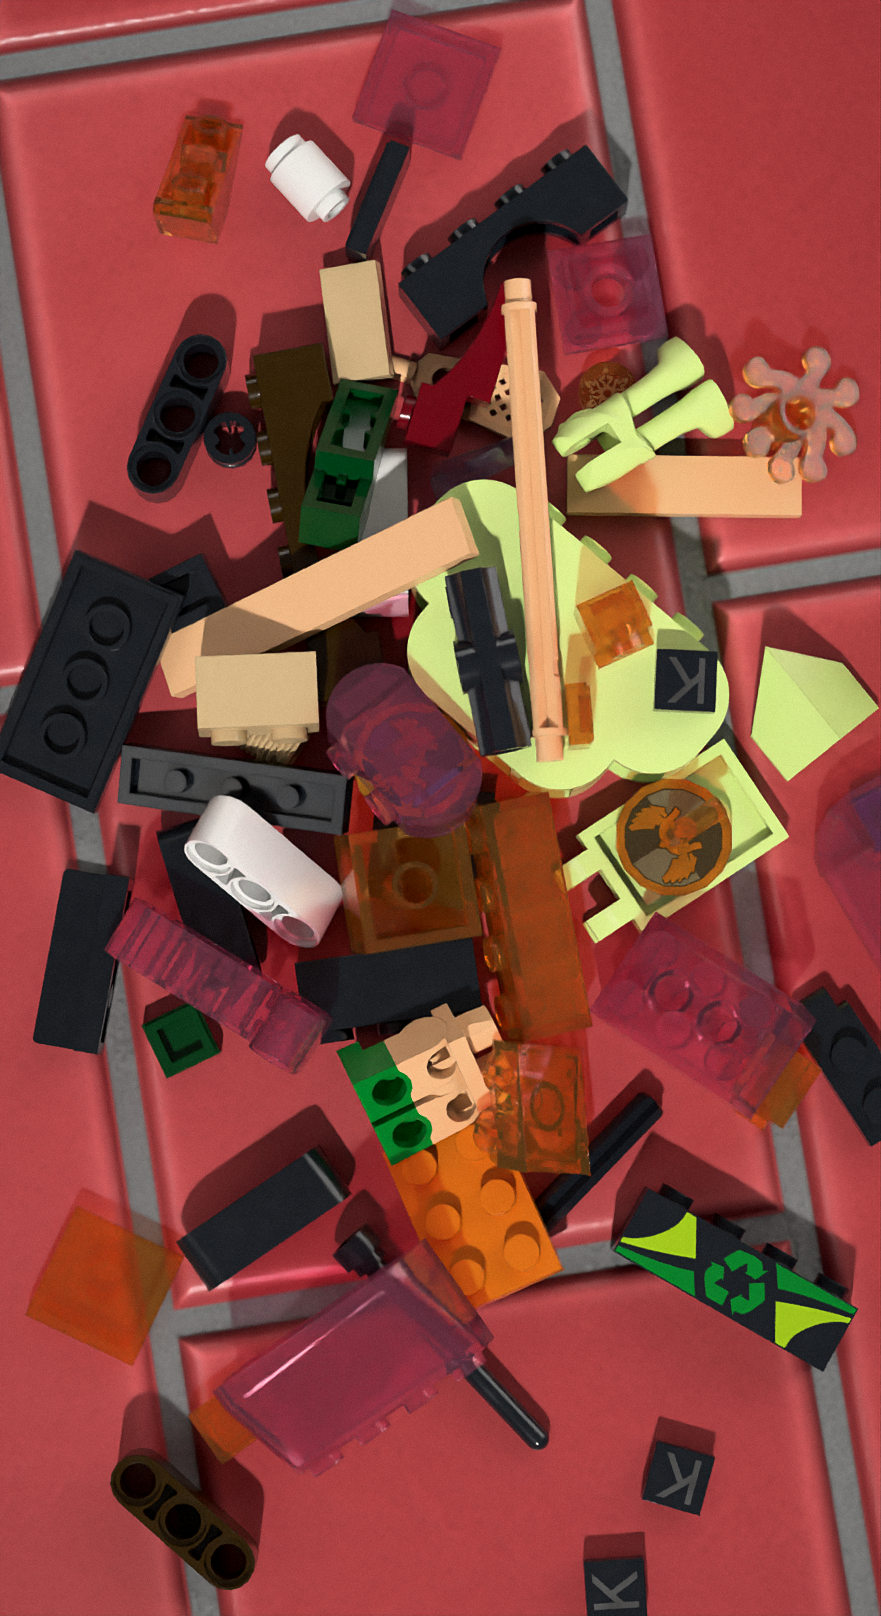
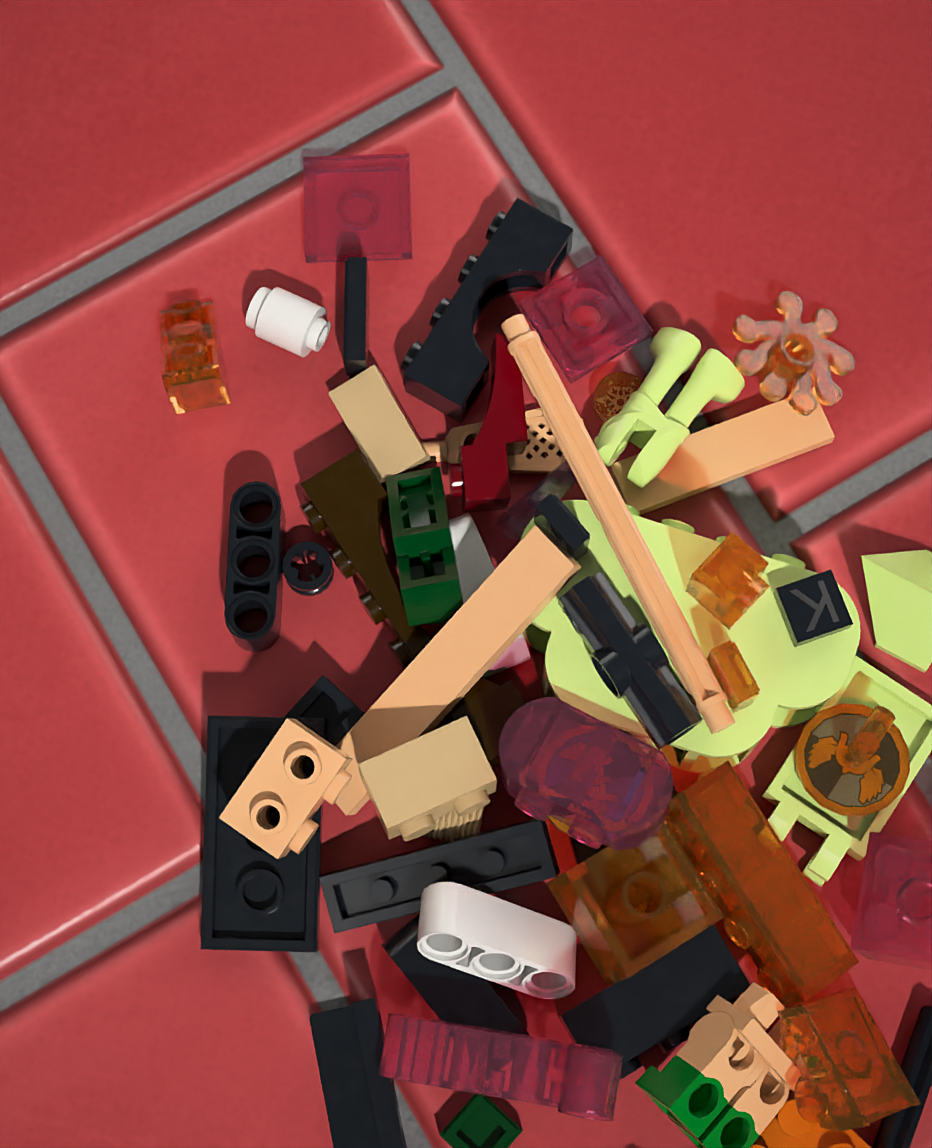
camera: 20 degrees left, 10 degrees down
none -> light nougat brick [219,718,352,859]
none -> black tile [534,493,590,561]

